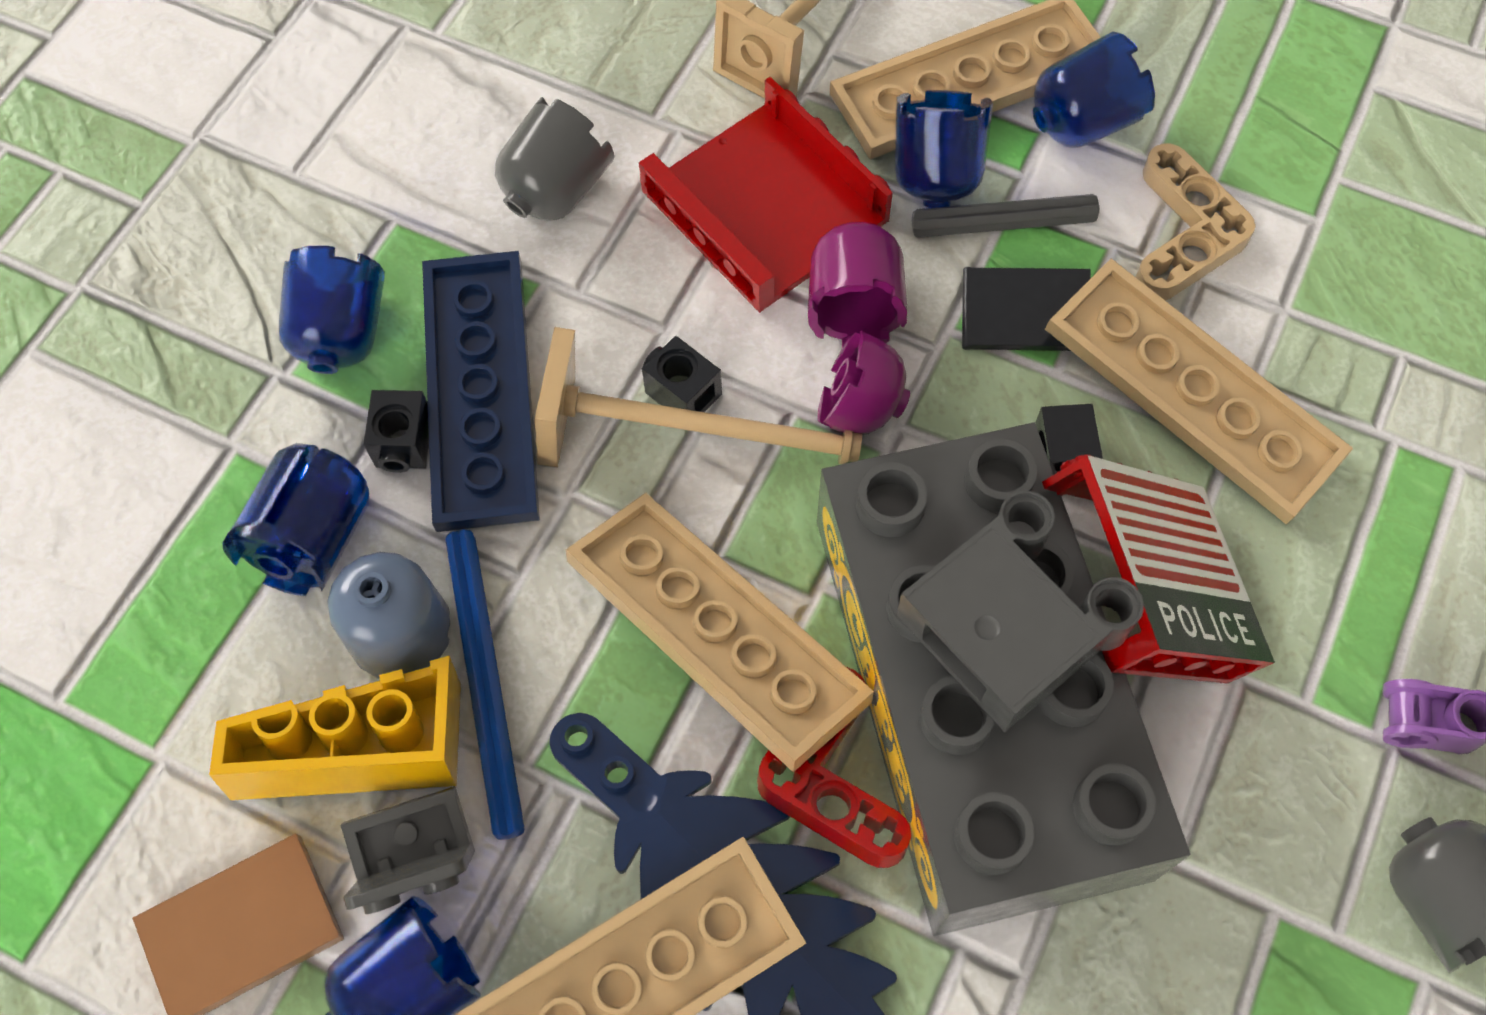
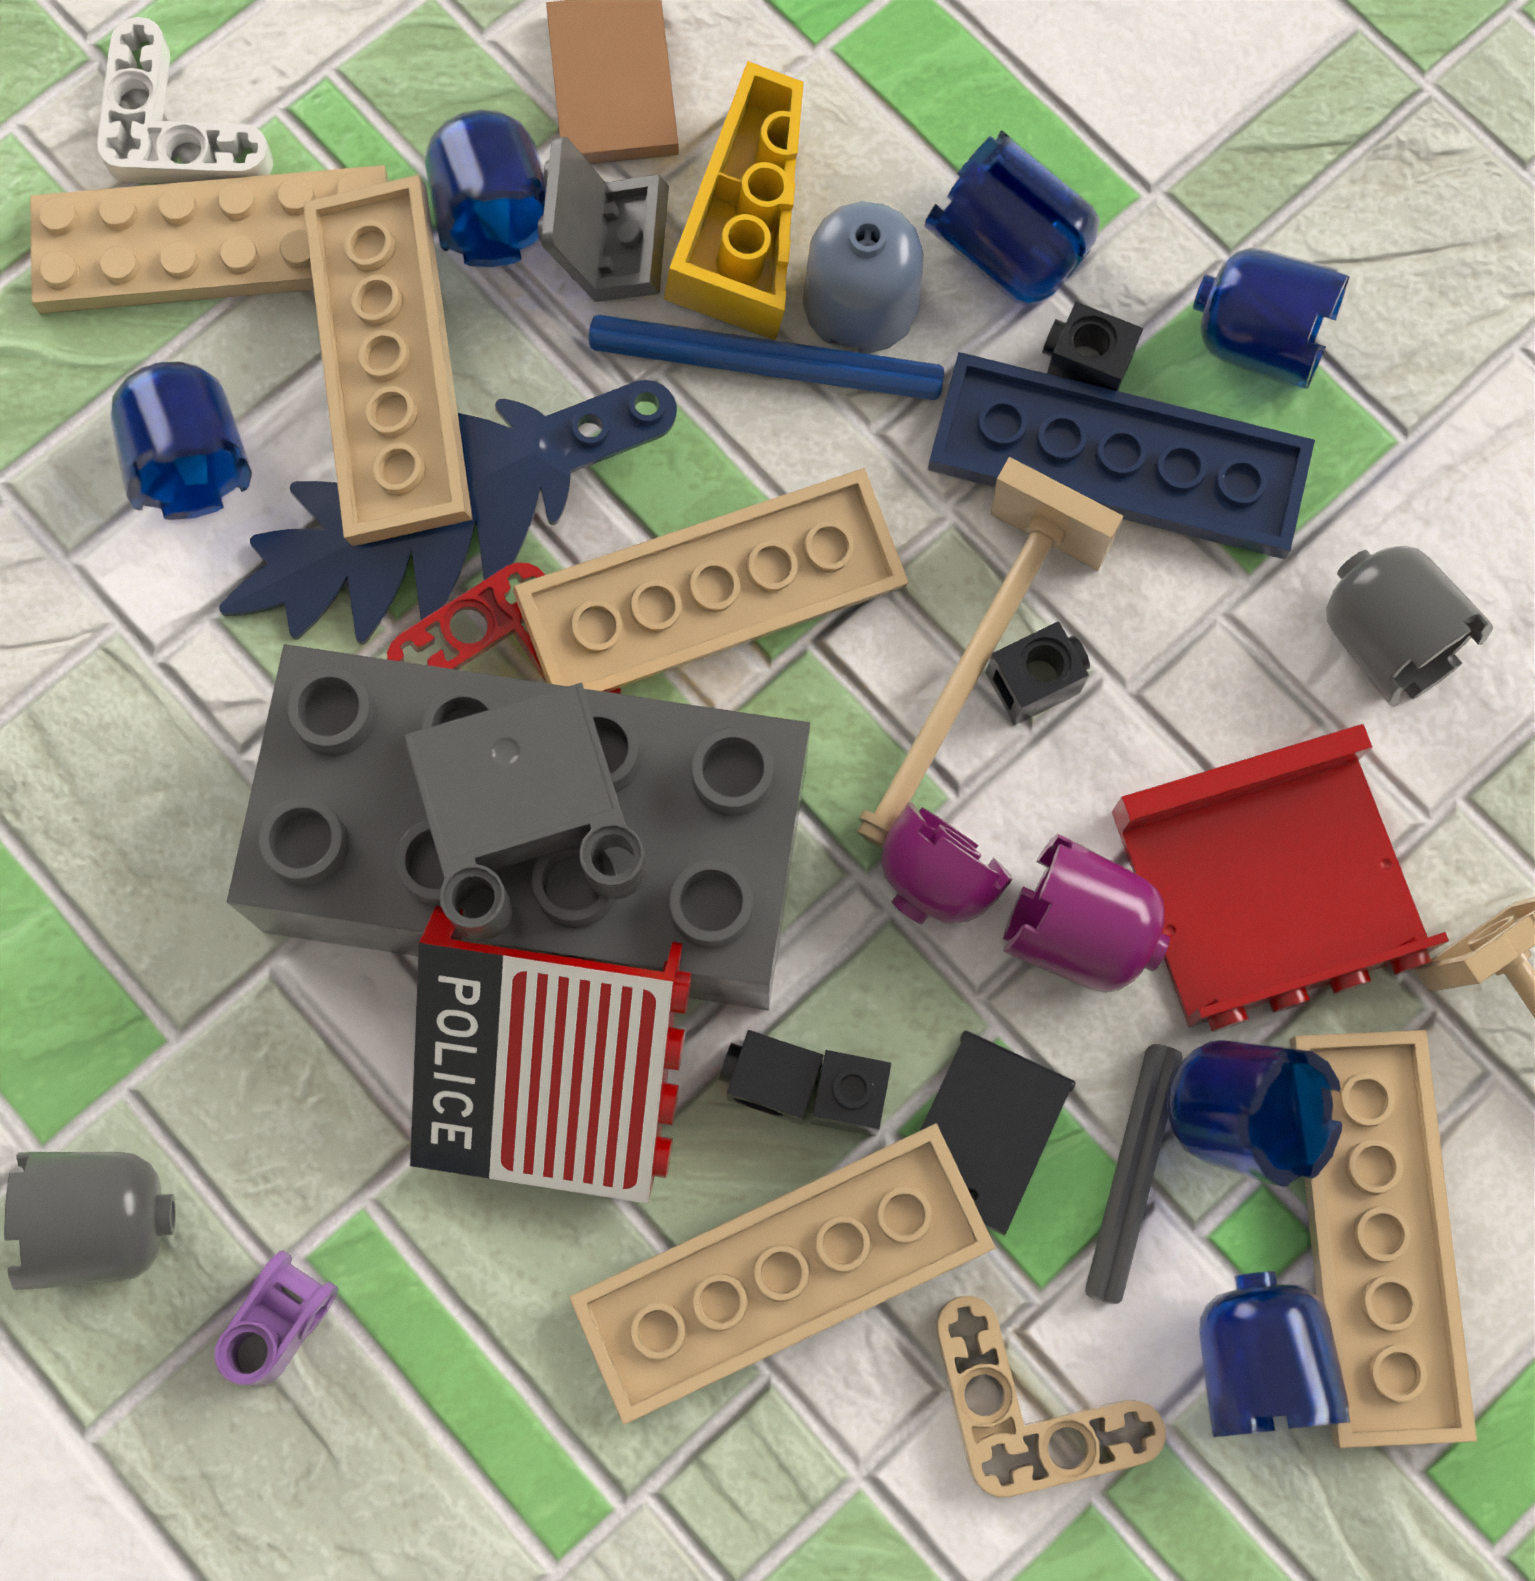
camera: 110 degrees right, 10 degrees up
none -> black brick [811,1050,892,1137]

